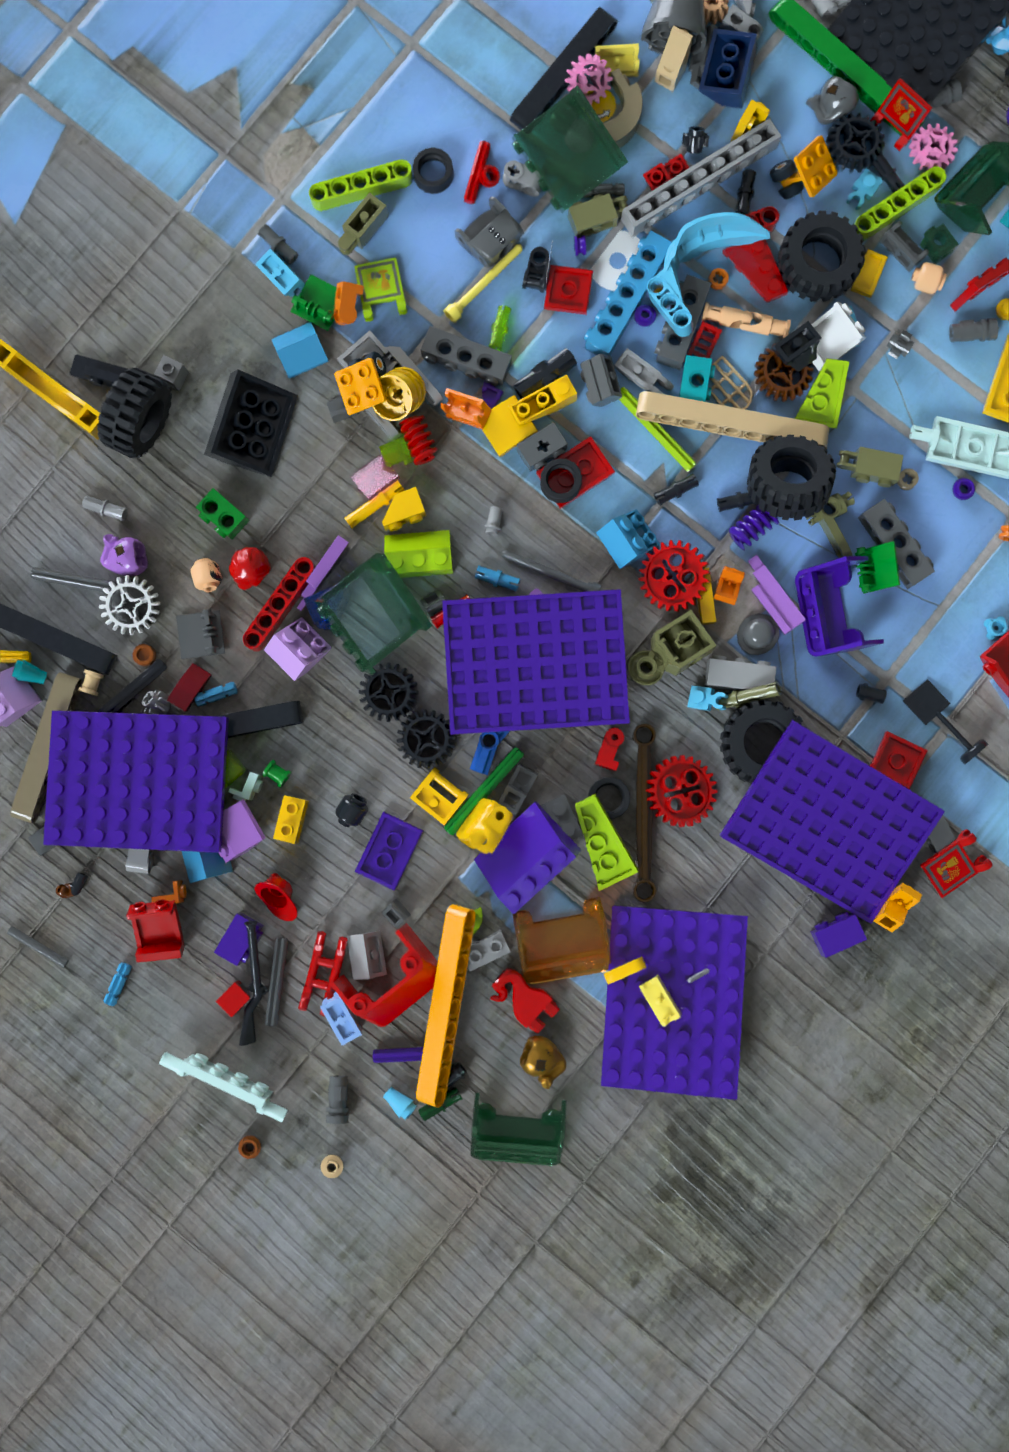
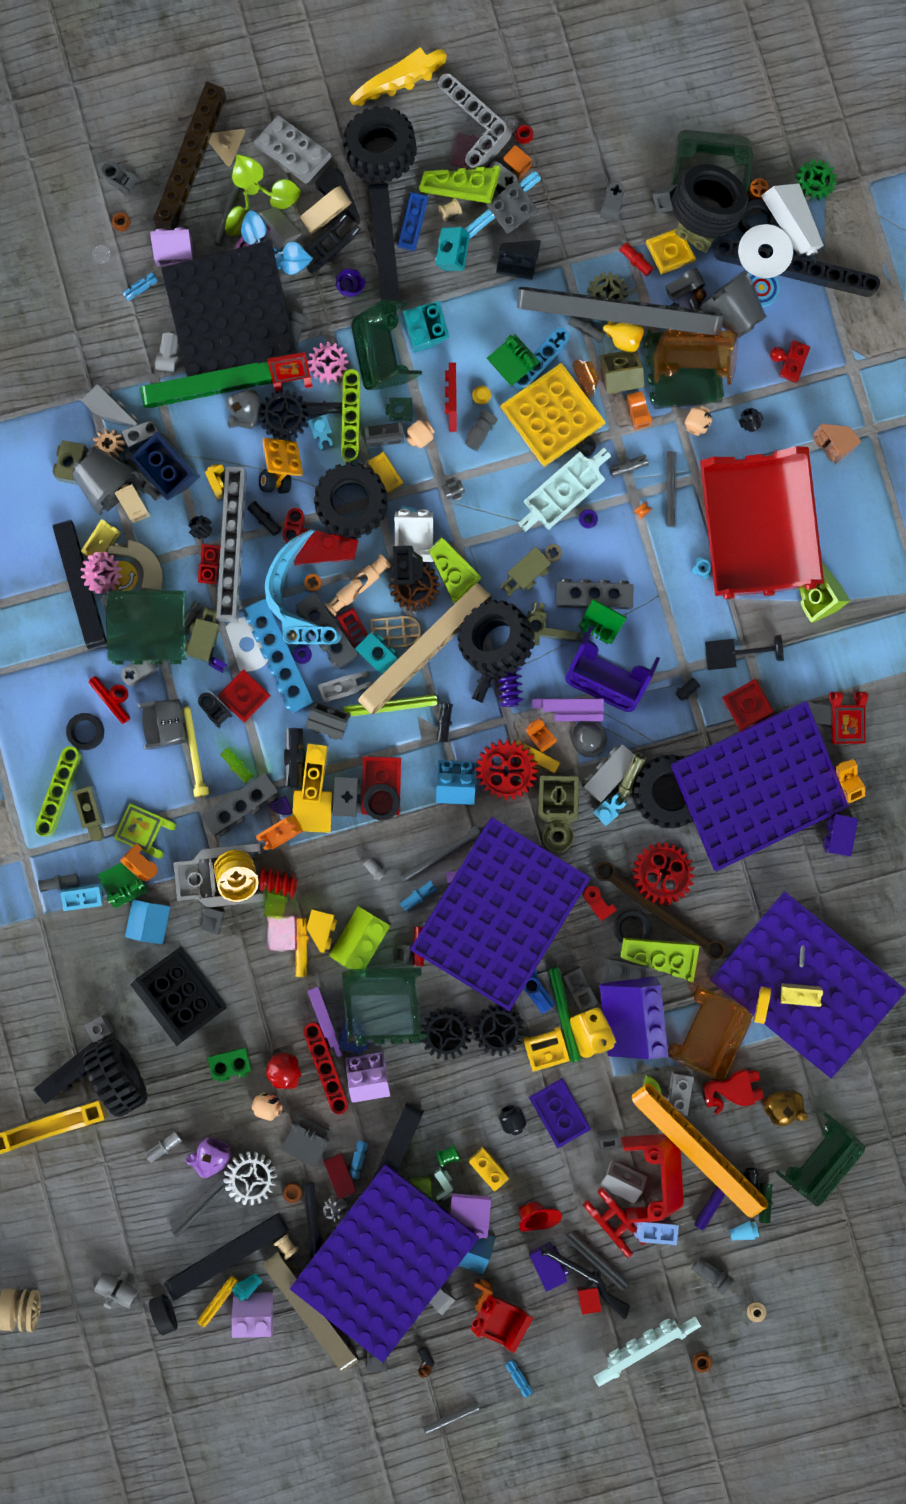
camera: 60 degrees left, 0 degrees up
light orange plate [334,351,386,415] -> none

